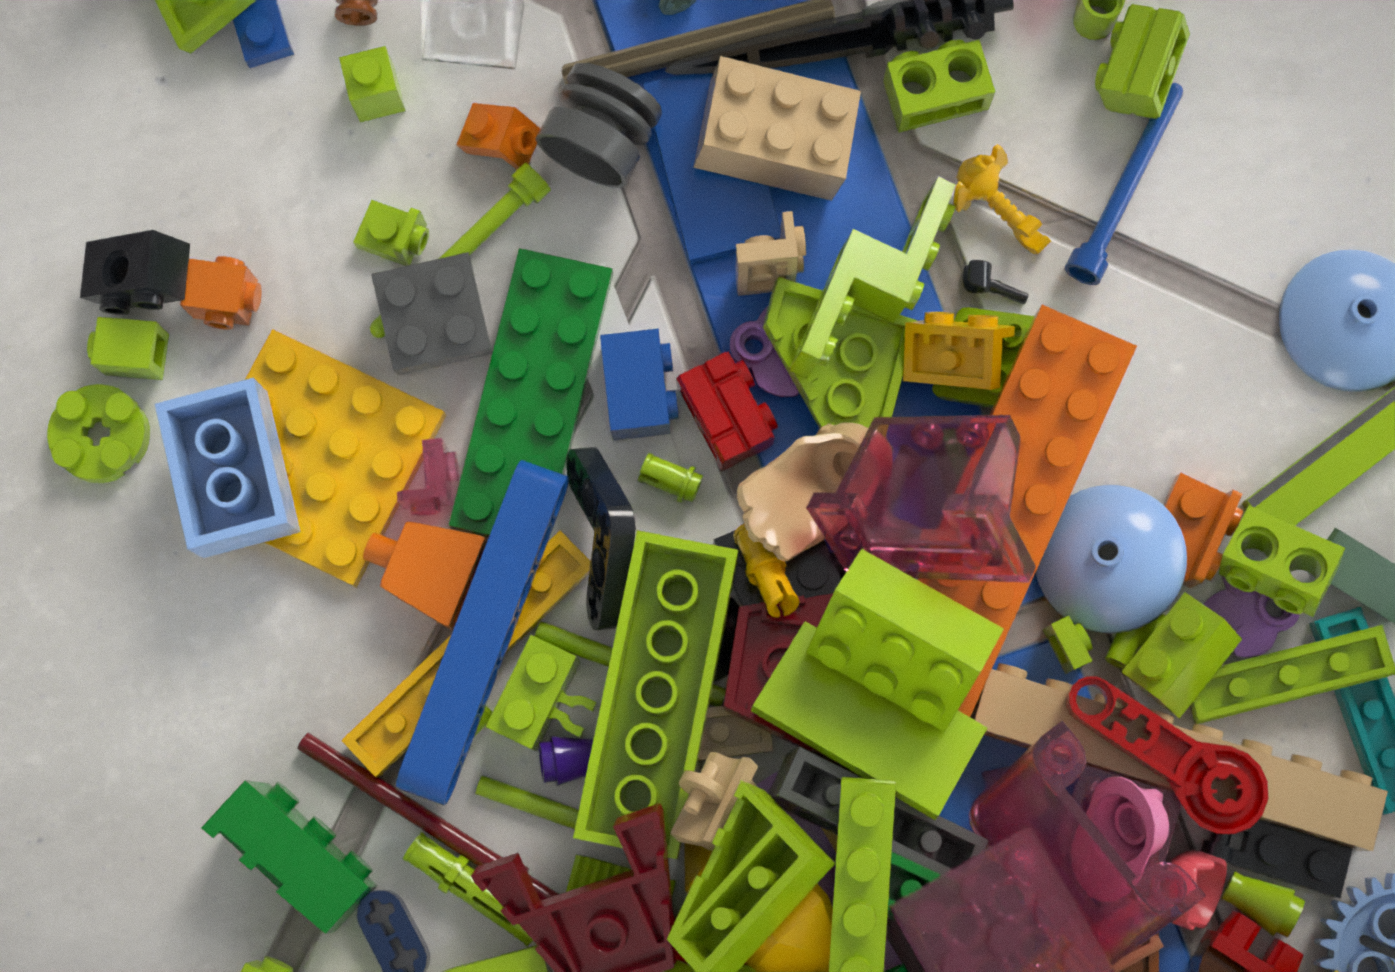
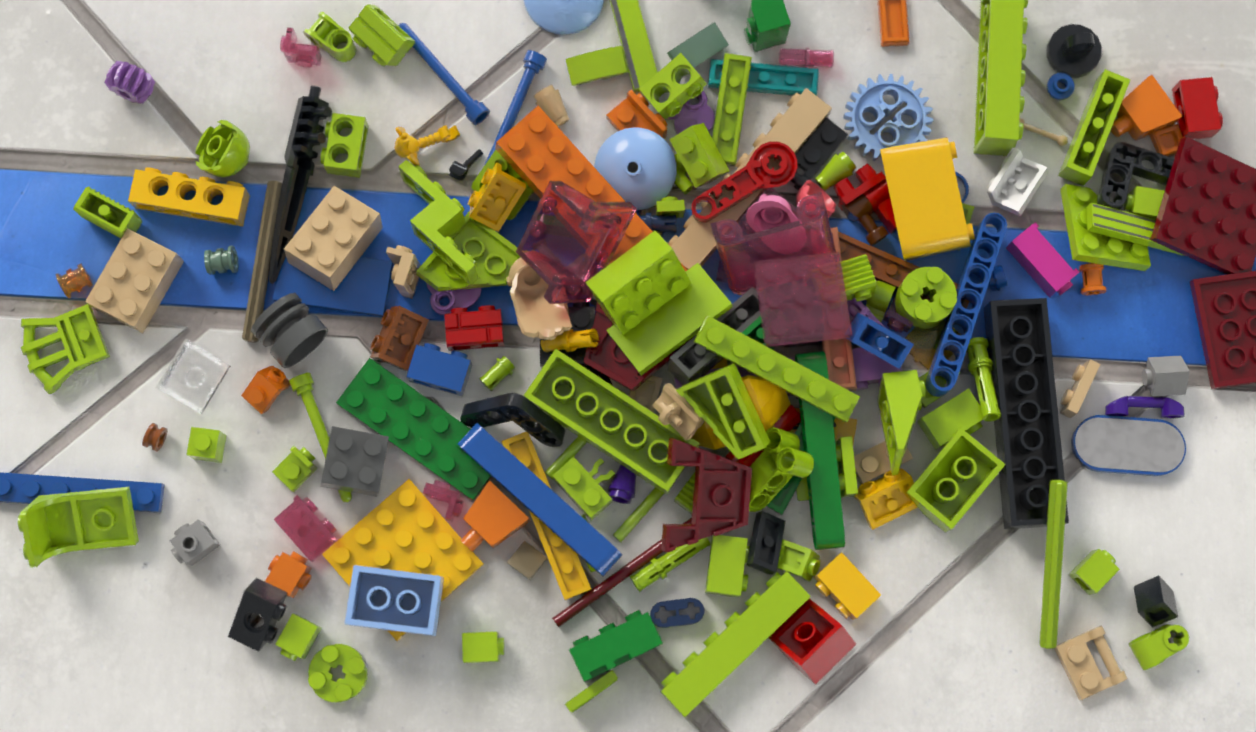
camera: 75 degrees left, 0 degrees up
none -> light grey brick [170,520,220,566]
none -> clear pink bracket [274,495,338,563]
none -> dark orange bracket [370,306,429,371]
none -> lime brick [462,631,505,663]
none -> blue piece [484,50,547,166]
none -> dark tan slope [507,541,547,581]
none -> tan cone [534,85,570,127]
none -> lime tile [565,670,618,713]
none -> lime slope [566,46,629,86]
none -> dark blue pin [639,213,677,233]

